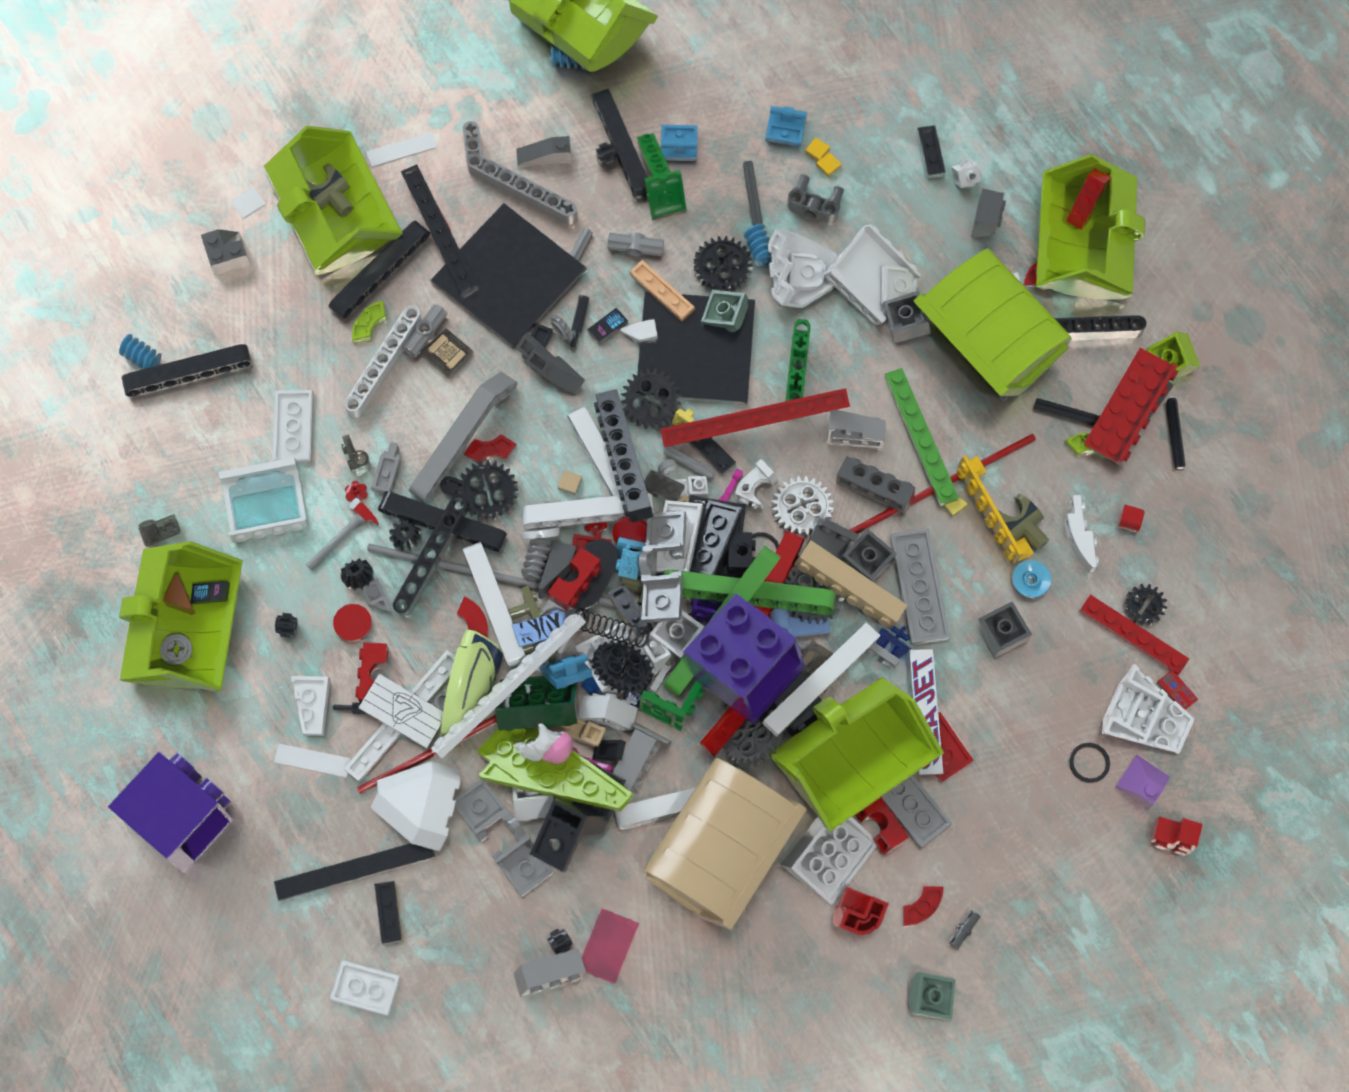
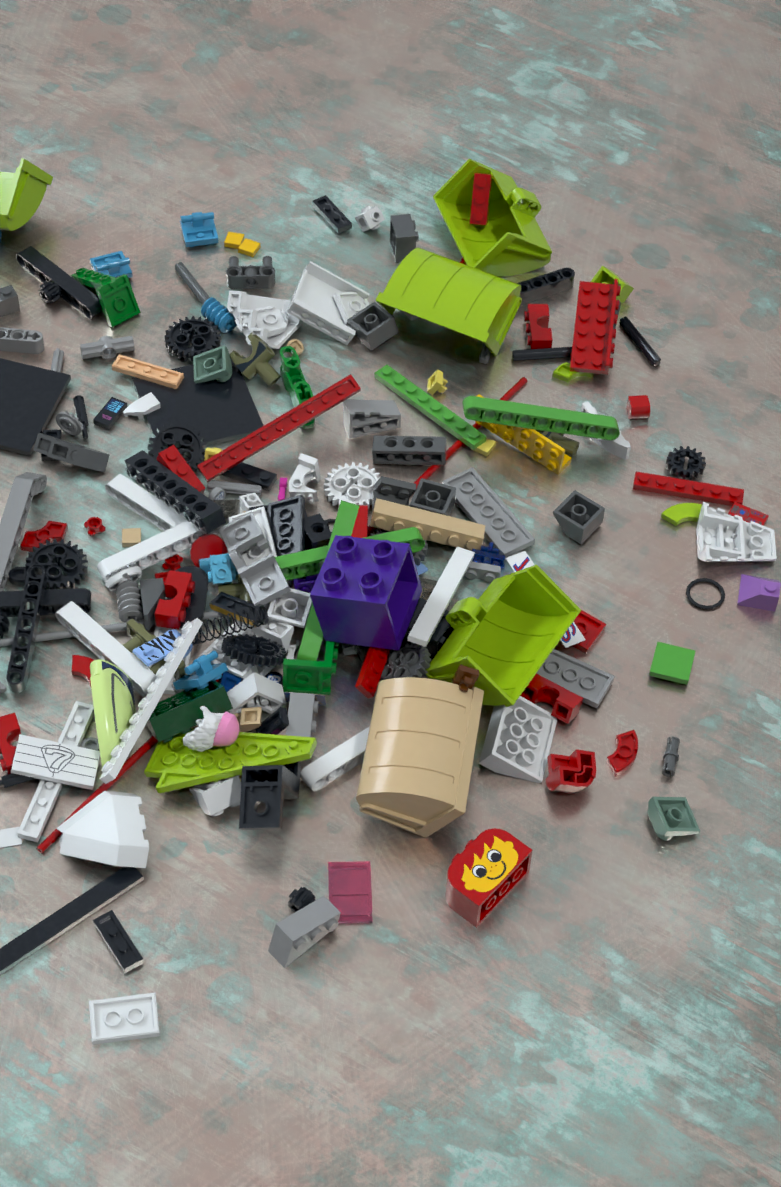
camera: 25 degrees left, 20 degrees down
light grey plate [453,779,554,897] -> none
medium azure dish [1012,560,1051,598] -> none
none -> red plate [84,517,106,536]
none -> red arch [156,445,205,494]
none -> olive connector [230,333,281,387]
none -> tan tile [286,339,304,357]
none -> light yellow tile [427,369,448,395]
none -> red brick [445,828,533,928]
none -> reddish brown tile [452,665,479,692]
none -> bright green beam [462,396,620,440]
none -> red arch [524,304,553,349]
none -> bright green tile [649,641,696,685]
none -> lime tile [661,503,702,526]

